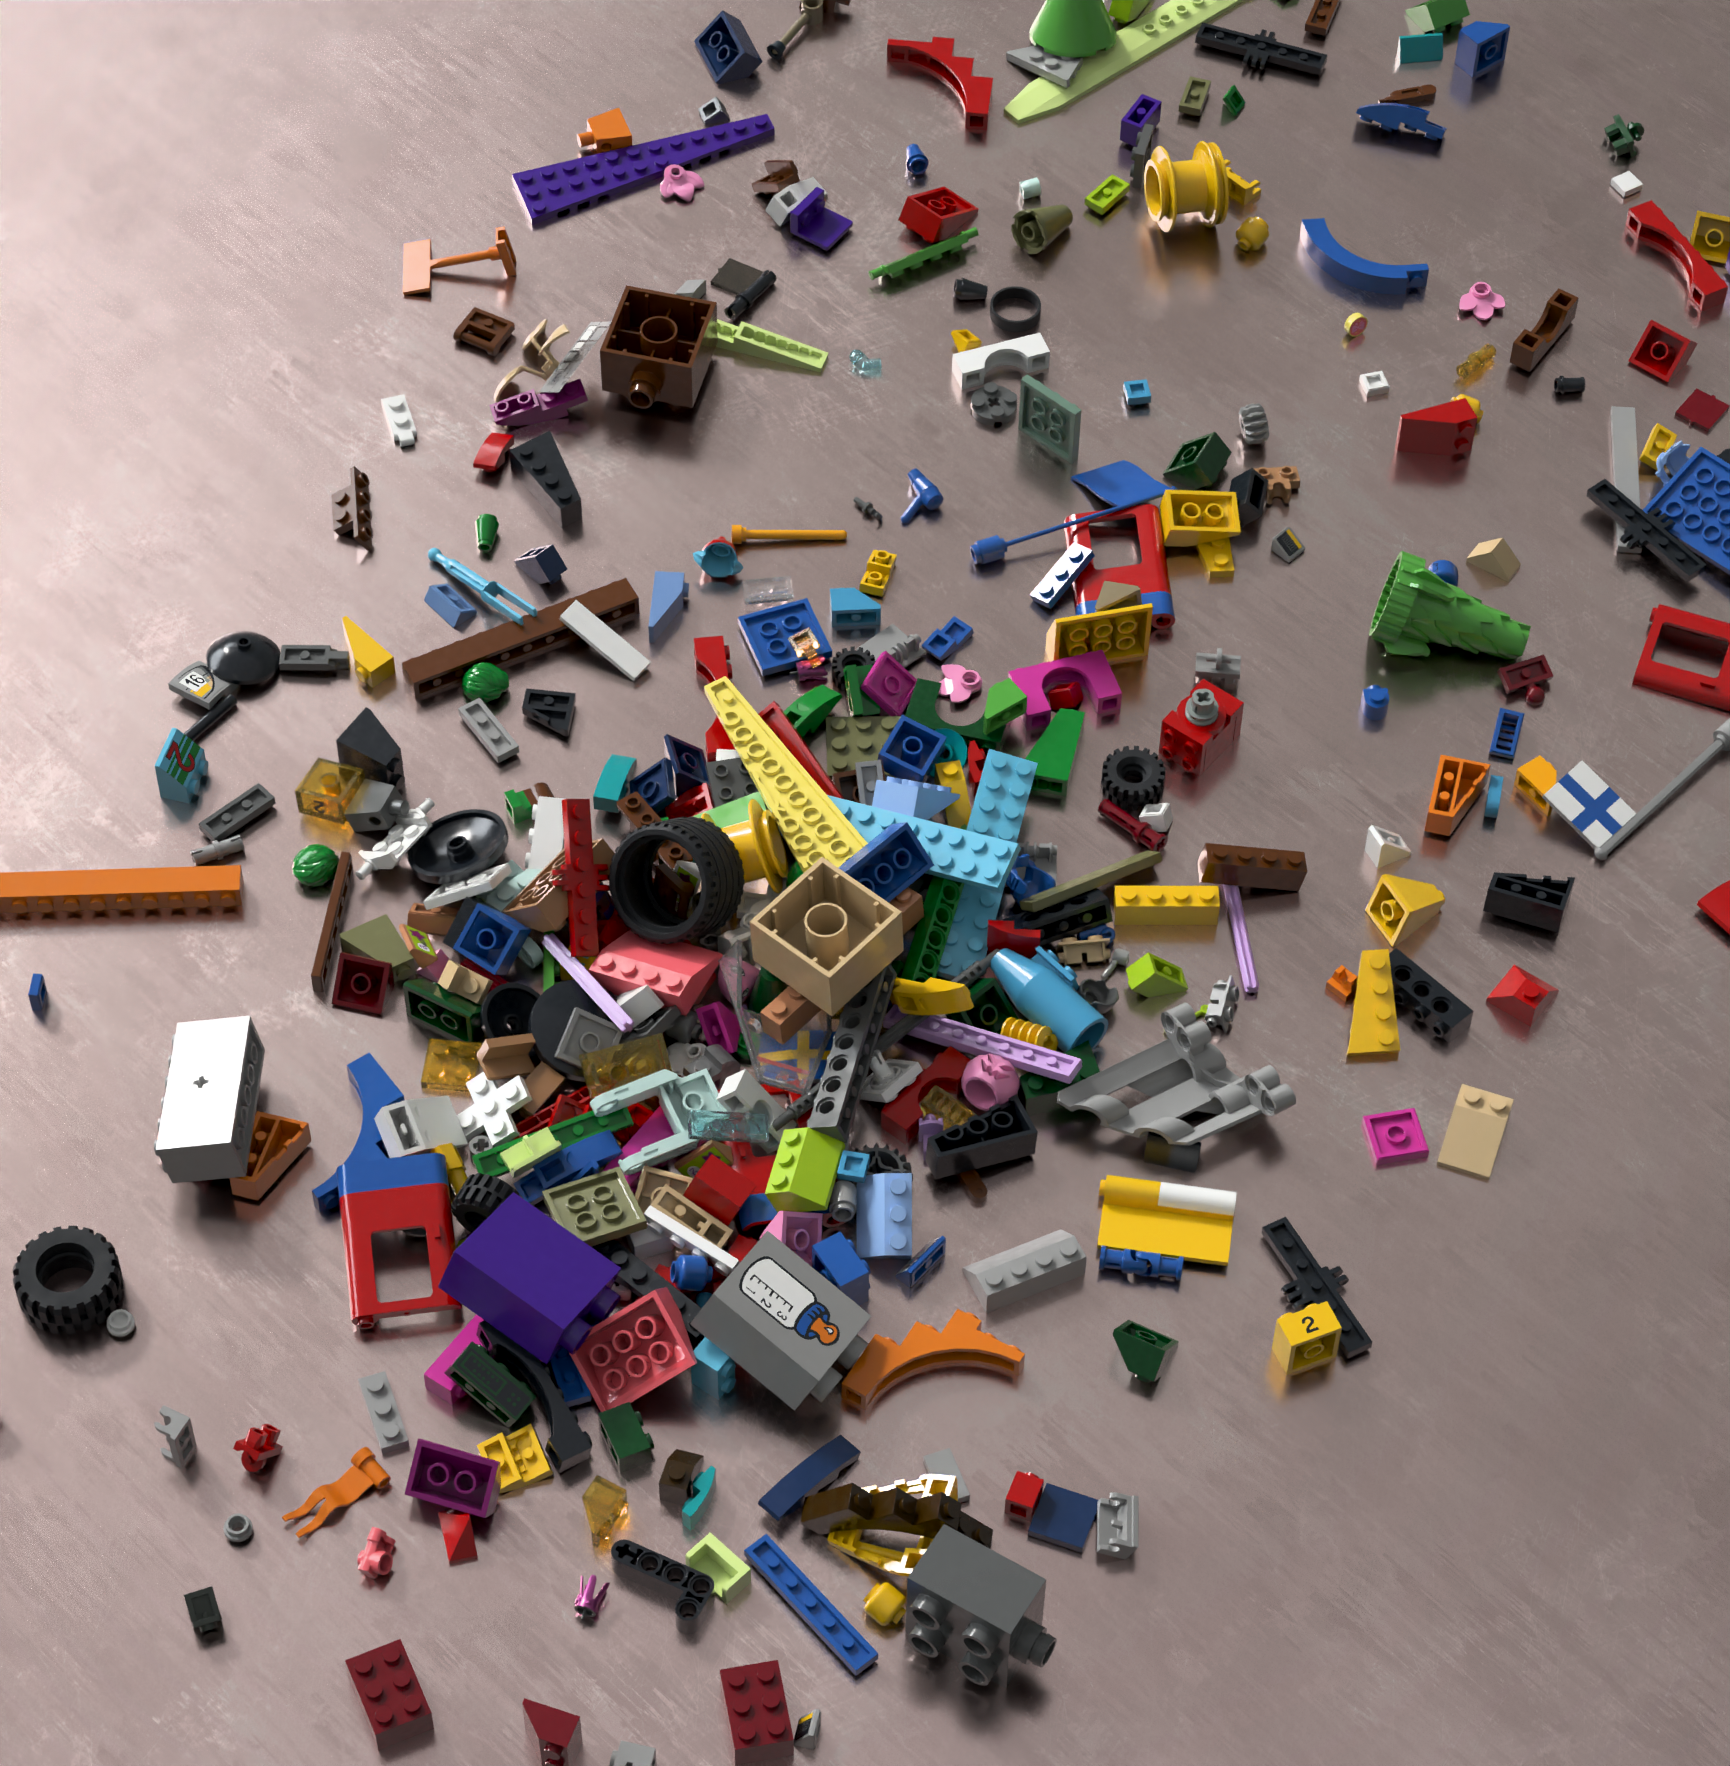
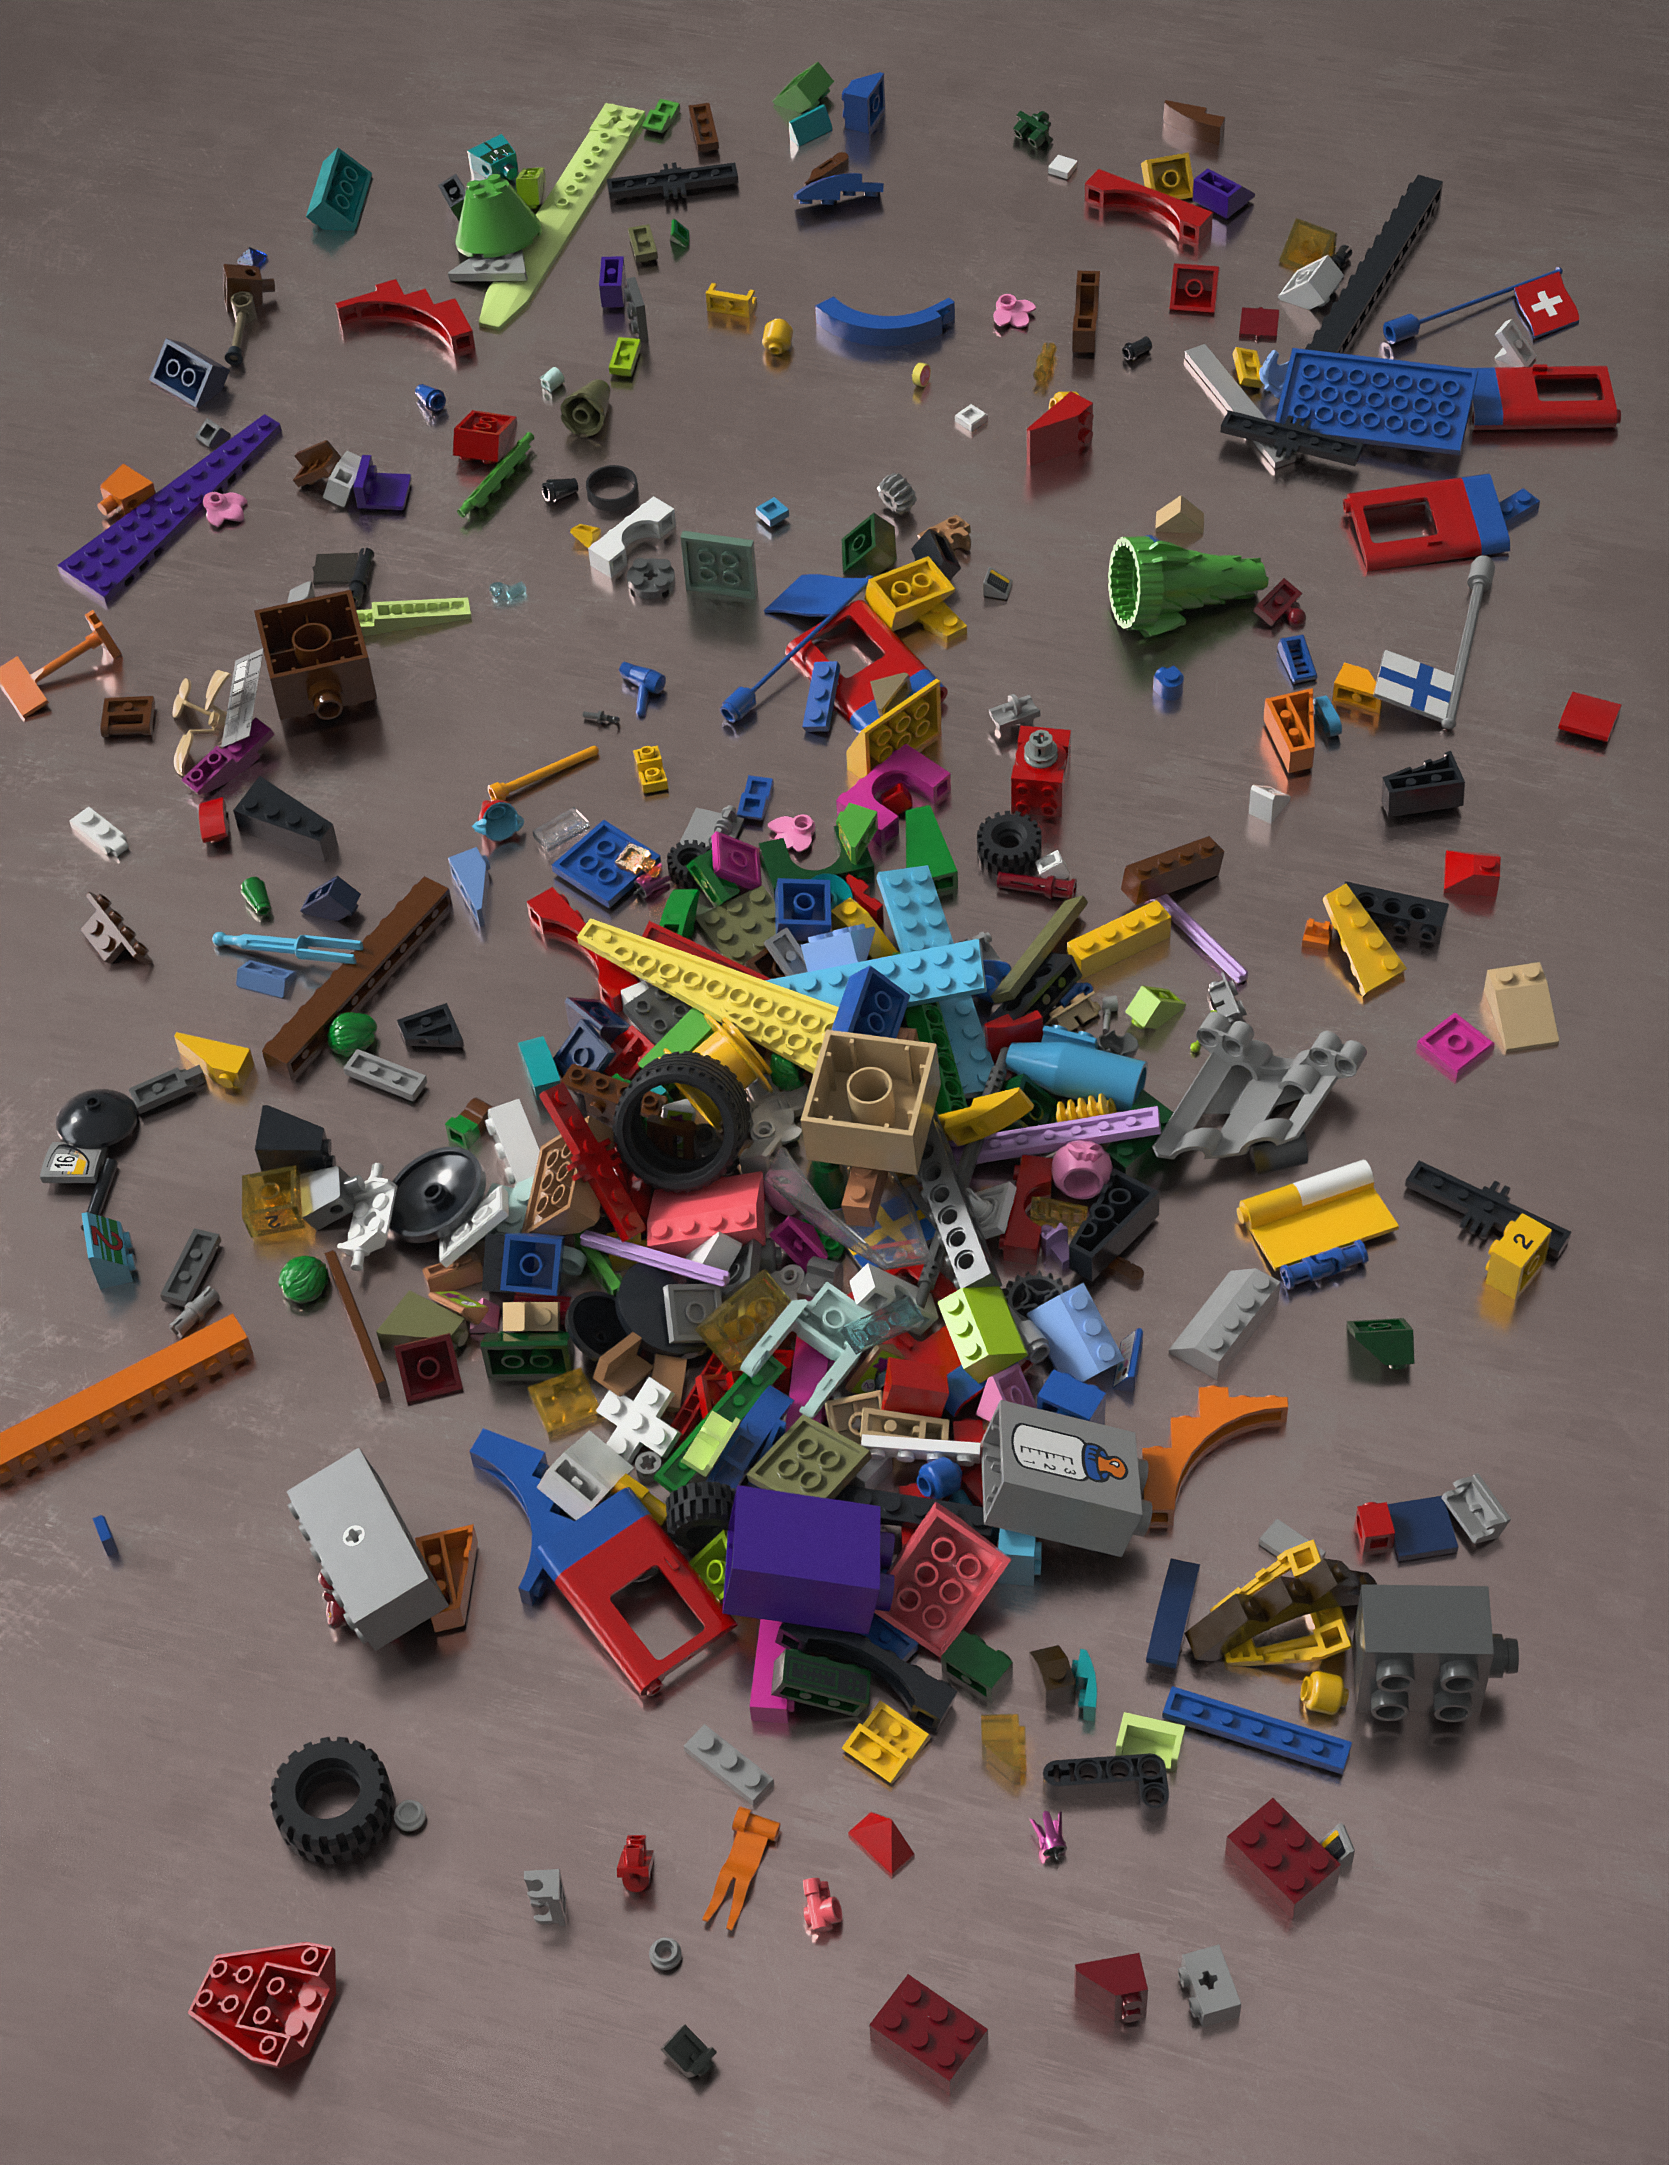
camera: 25 degrees left, 0 degrees up
magenta slope [405,1438,501,1518] -> none
white tile [559,600,651,681] -> none
dark azure slope [830,588,881,627] -> none
dark azure plate [837,1150,870,1183] -> none
yellow wheel [1144,141,1229,233] -> none
yellow slope [1365,874,1445,947] -> none

